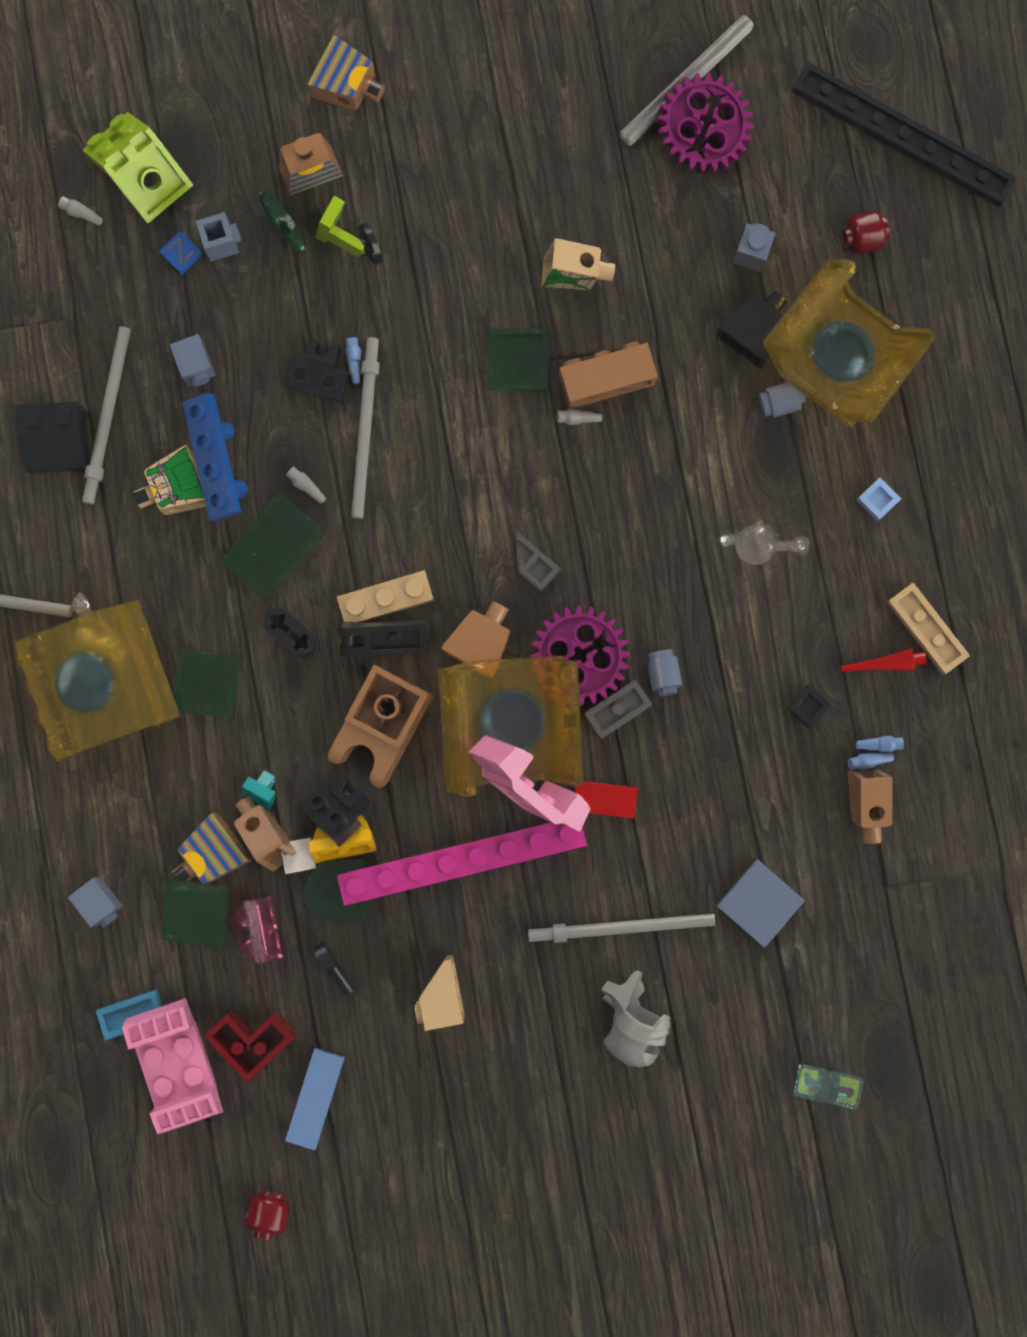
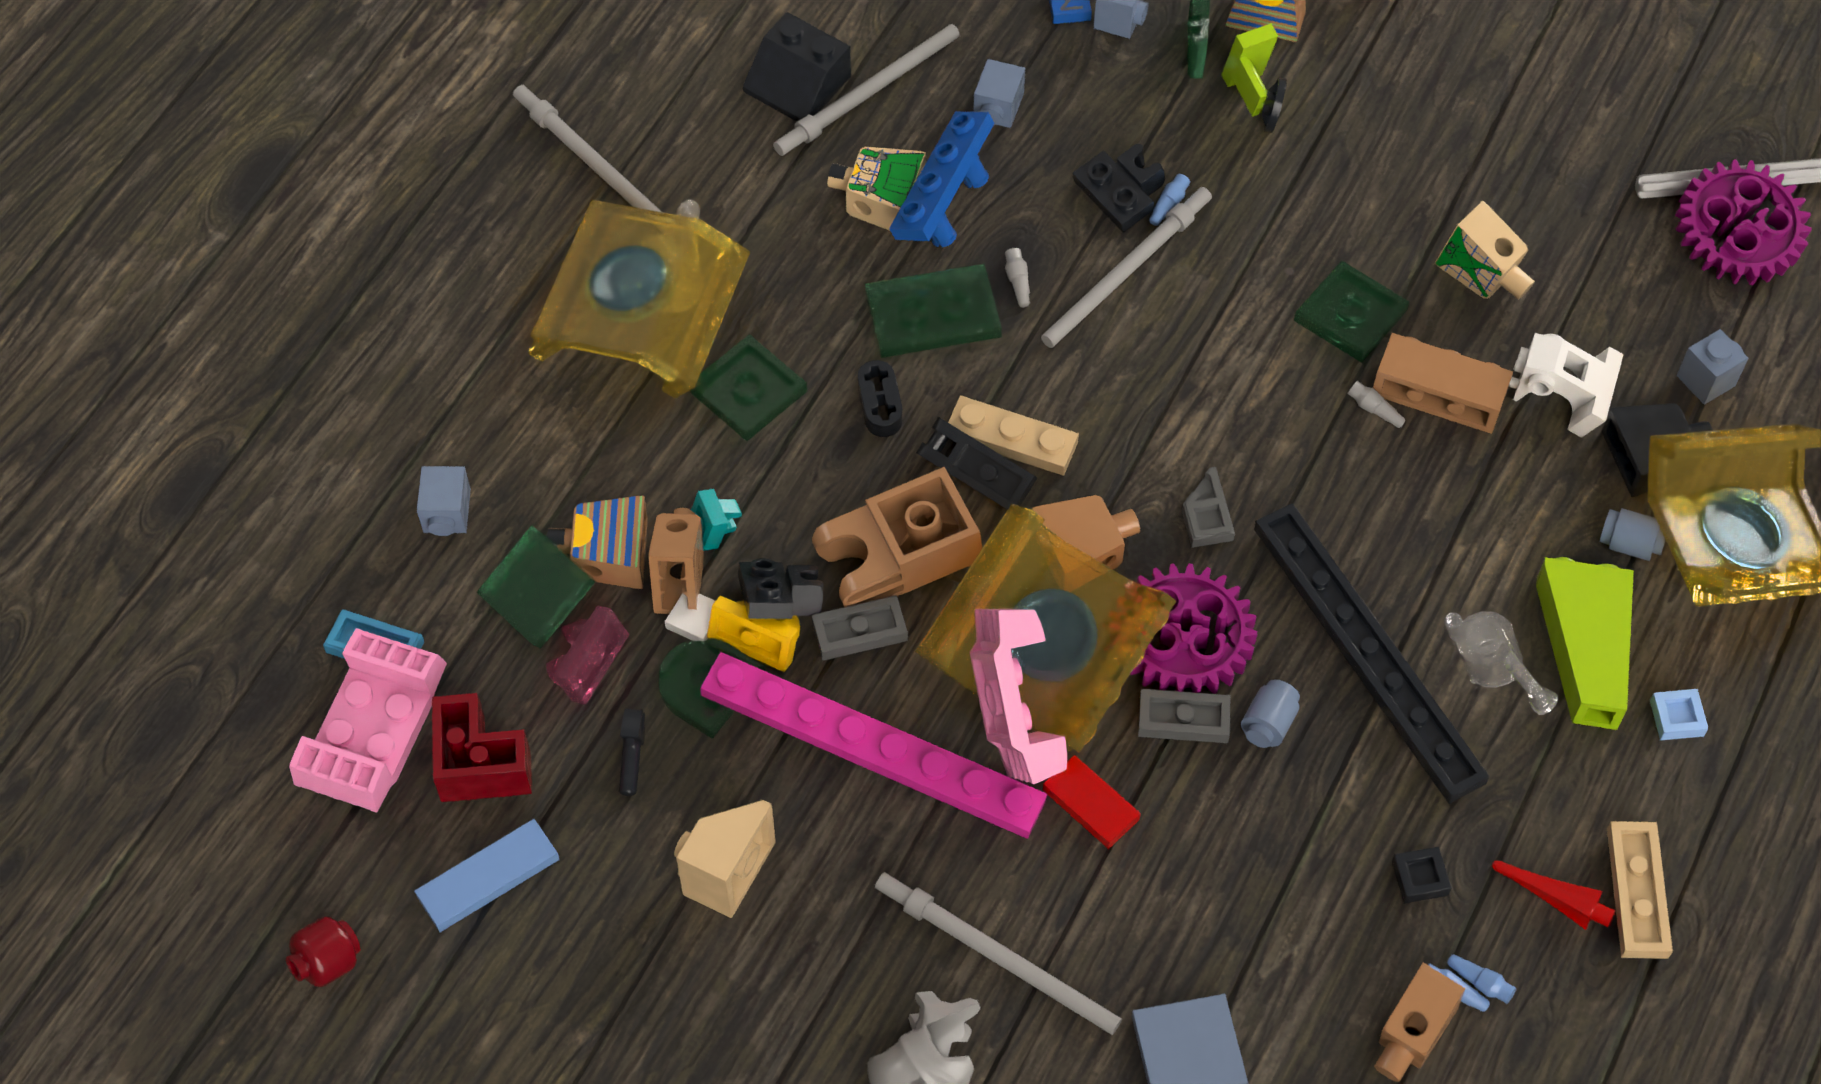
camera: 40 degrees right, 25 degrees down
none -> dark grey plate [811,595,908,661]
none -> black plate [1254,503,1490,804]
none -> white tile [1509,333,1623,438]
none -> lime slope [1536,557,1634,730]

